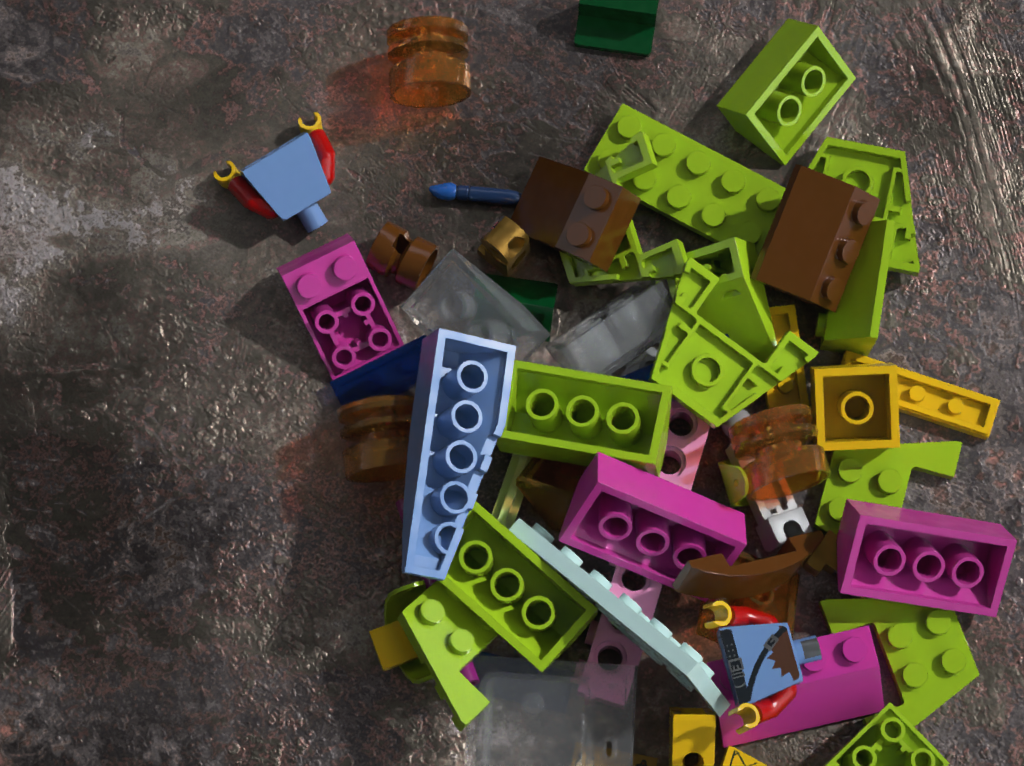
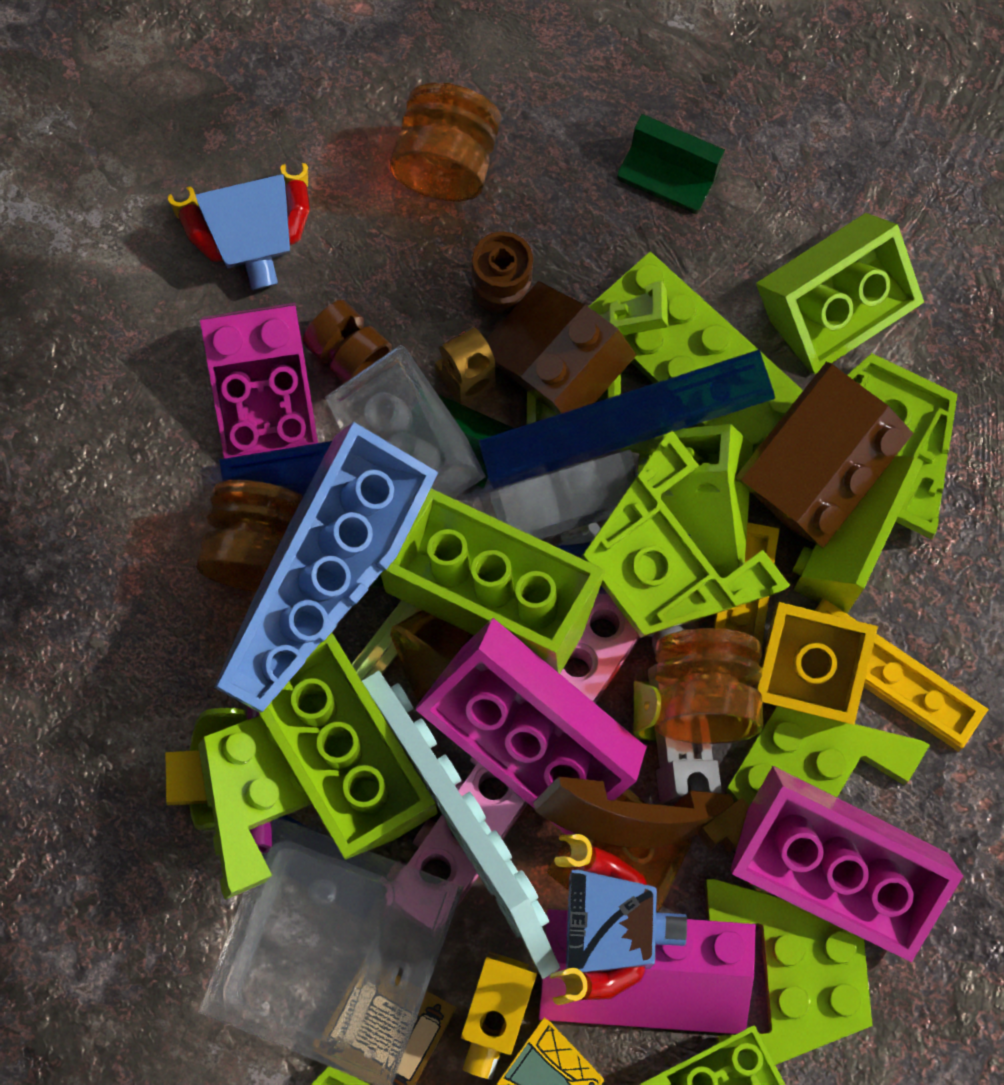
camera: 10 degrees right, 5 degrees down
dark blue piece [429,183,522,205] -> none
none -> reddish brown wheel [471,231,533,314]
none -> clear blue tile [479,349,775,489]

